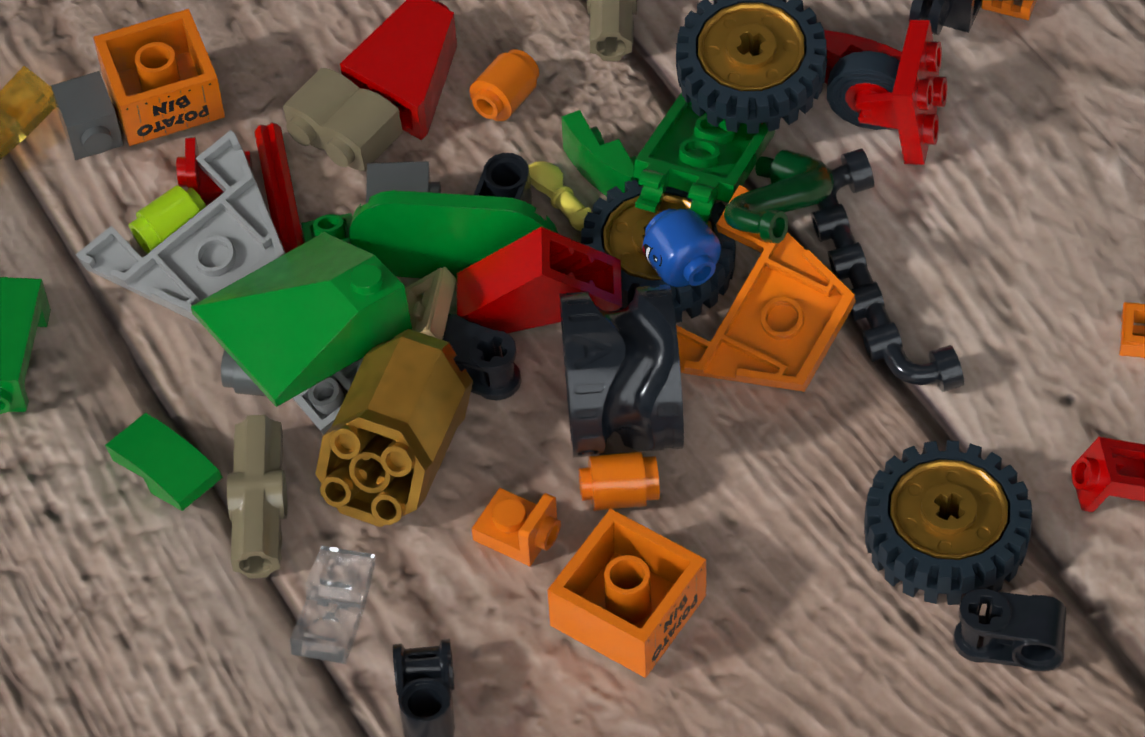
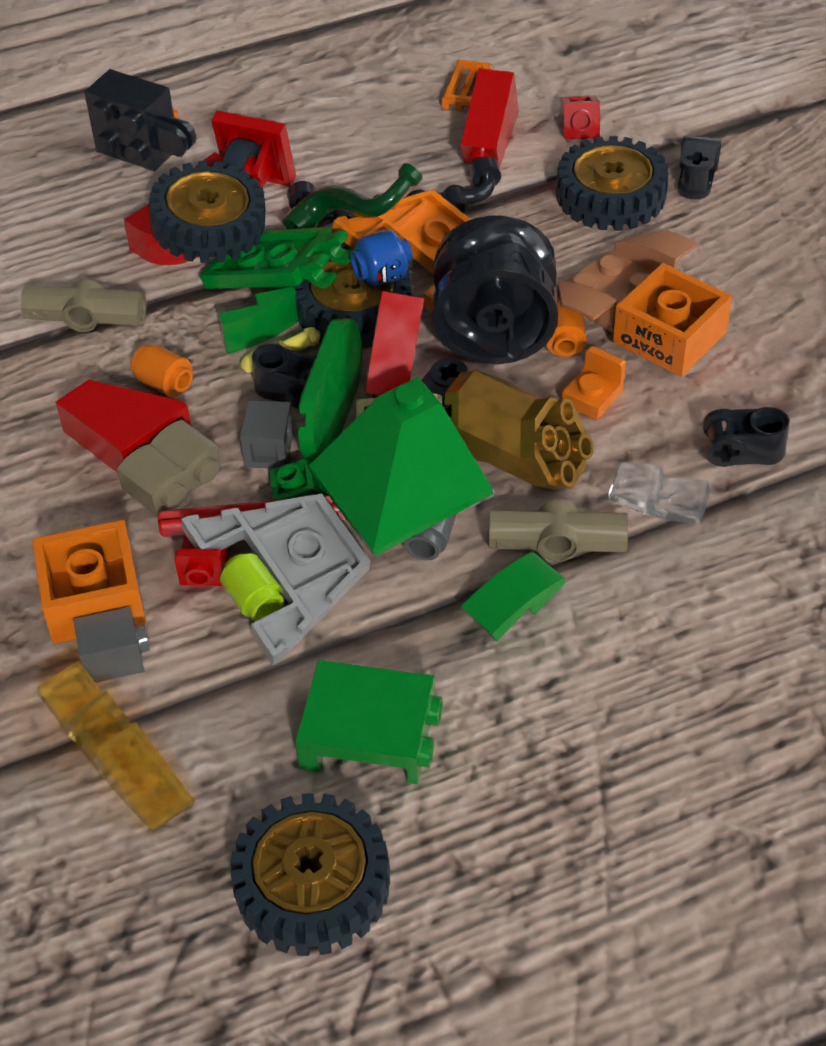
camera: 85 degrees left, 5 degrees down
none -> red slope [461,68,519,168]
none -> nougat piece [556,230,698,334]

